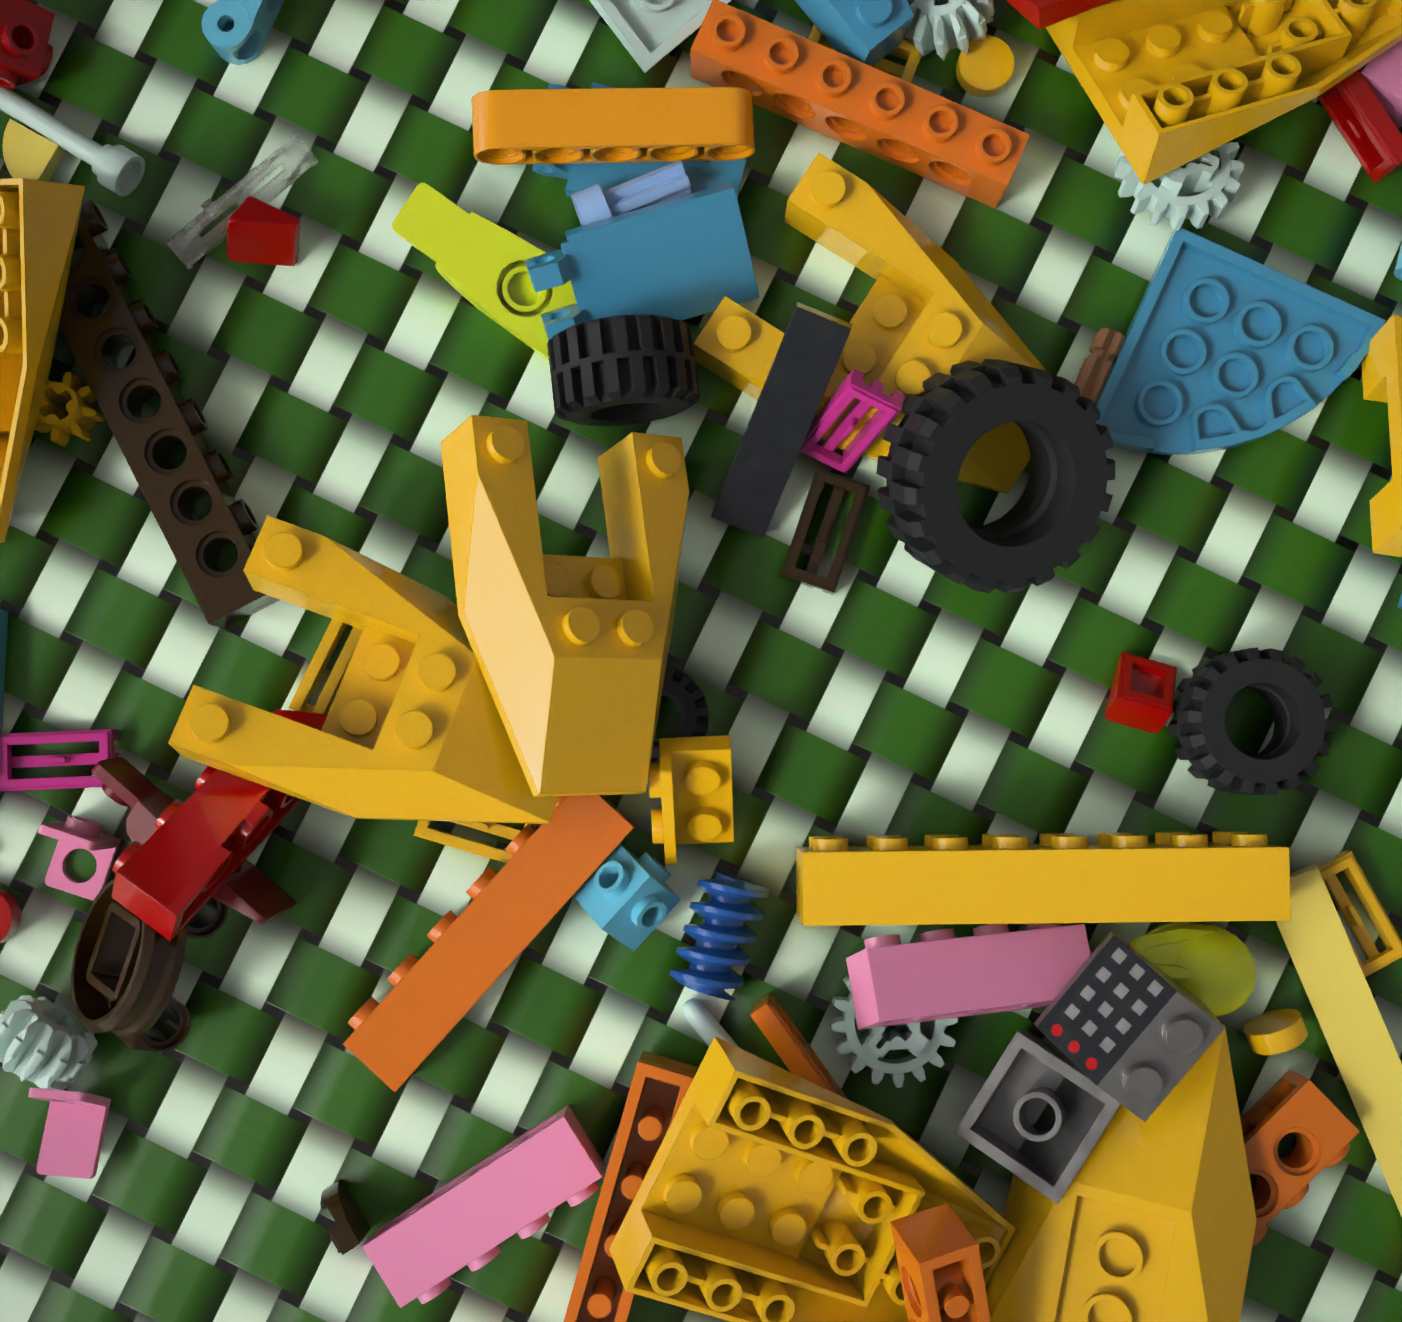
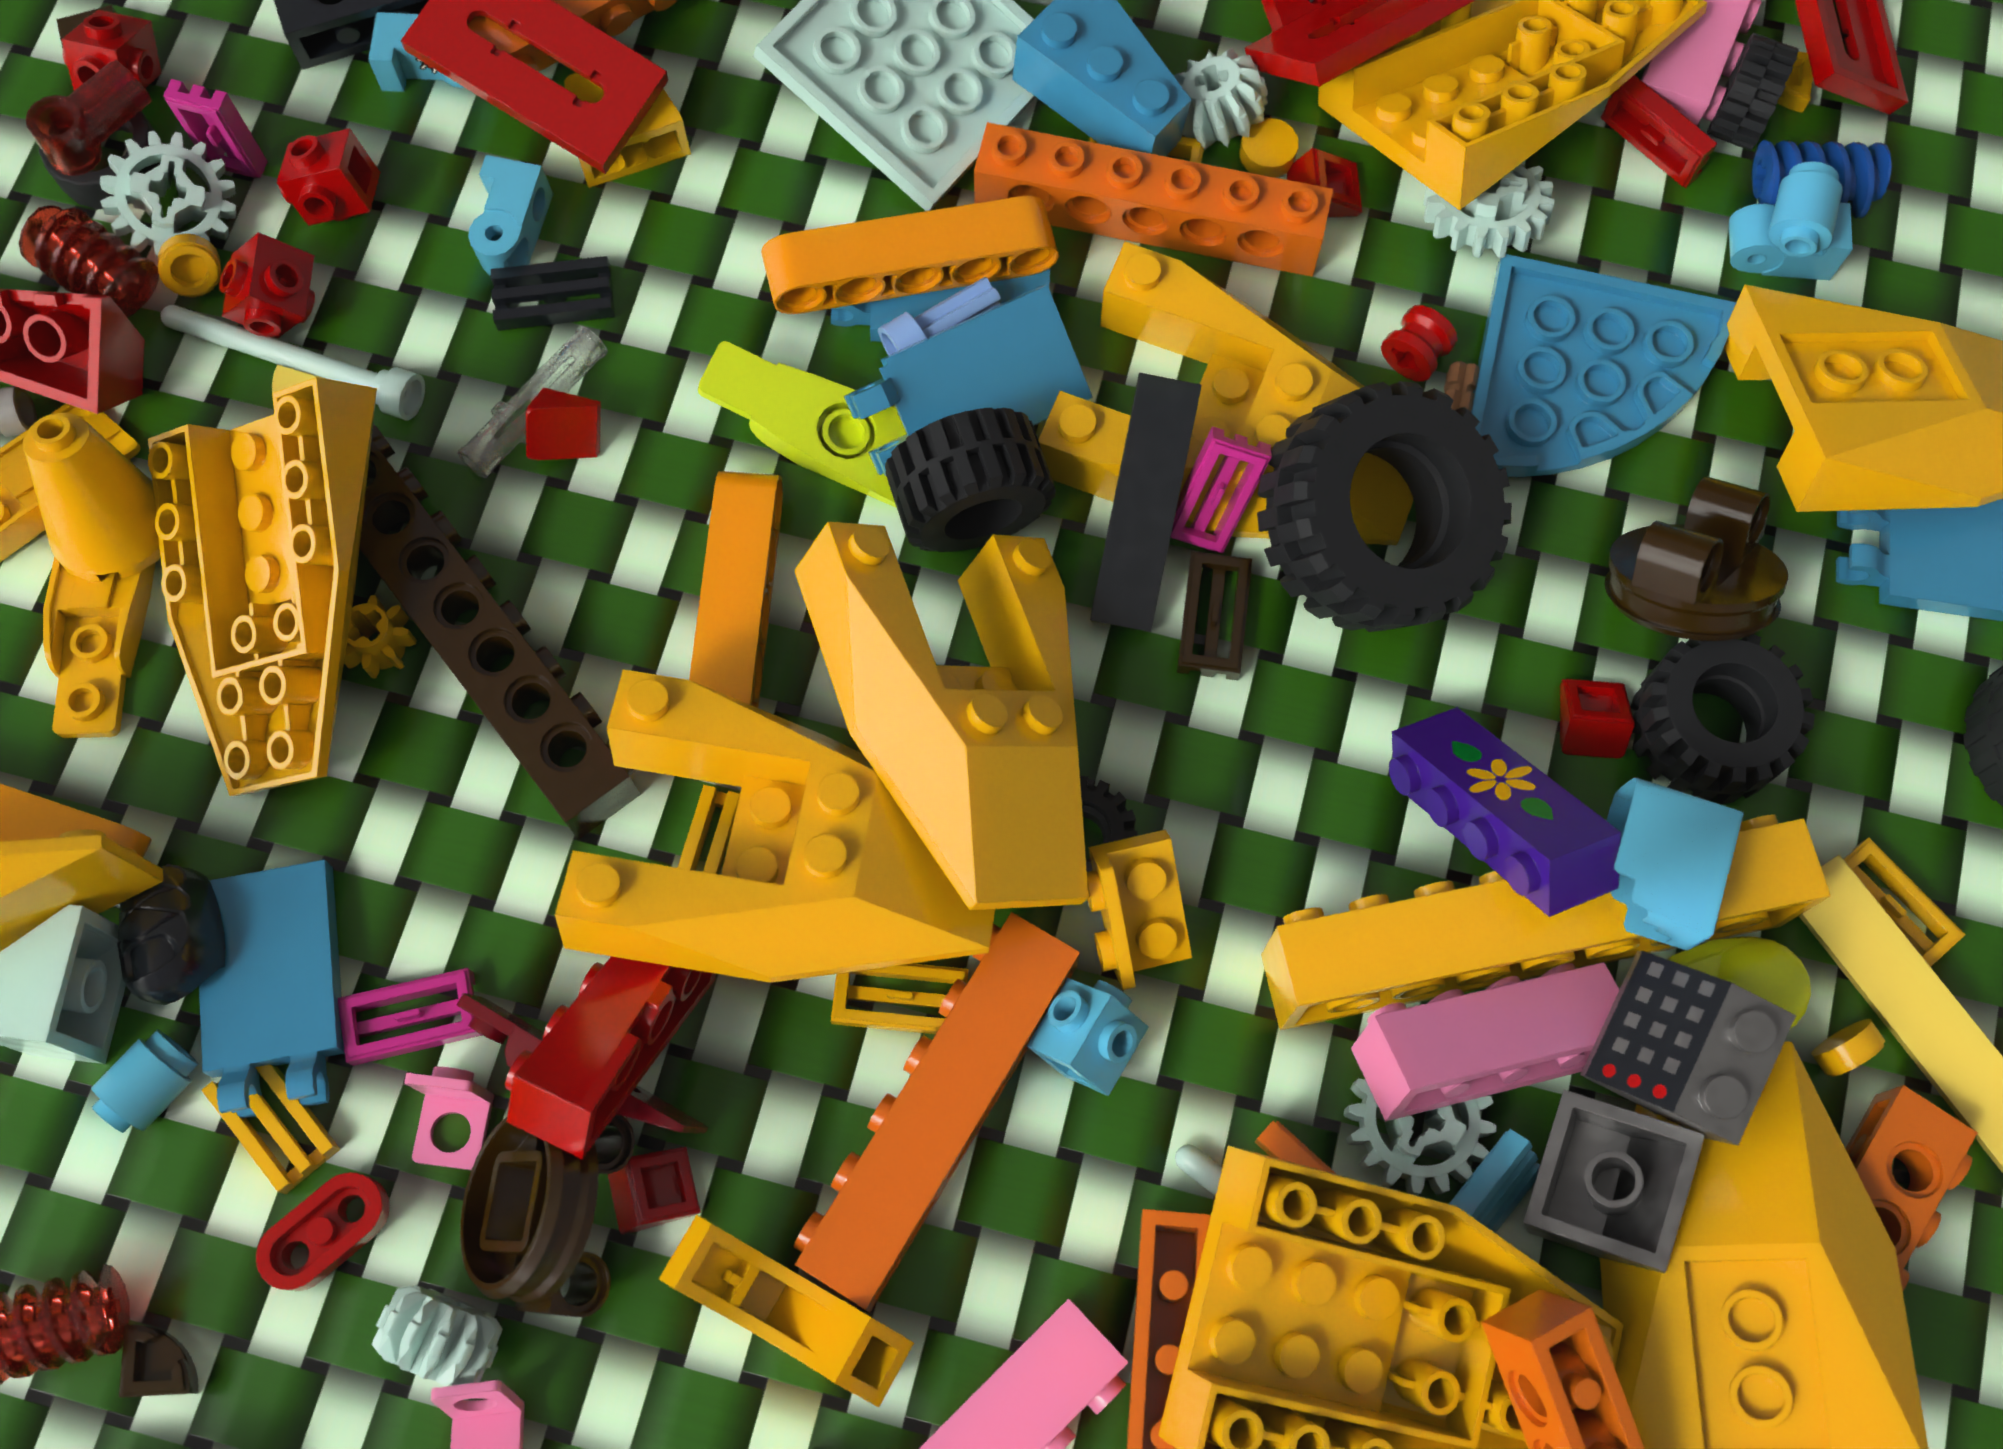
camera: 10 degrees left, 15 degrees down
blue piece [669,870,772,1001] -> none
none -> black tile [490,256,615,331]
none -> red slope [608,1147,701,1235]
none -> yellow arch [659,1215,914,1407]
none -> light orange beam [689,471,783,708]
none -> red slope [1287,147,1362,217]
none -> red wheel [1381,305,1458,382]
none -> dark purple brick [1389,707,1621,917]
none -> medium azure tile [1449,1129,1540,1233]
none -> dark brown piece [1604,476,1788,641]
none -> medium azure piece [1607,777,1744,950]

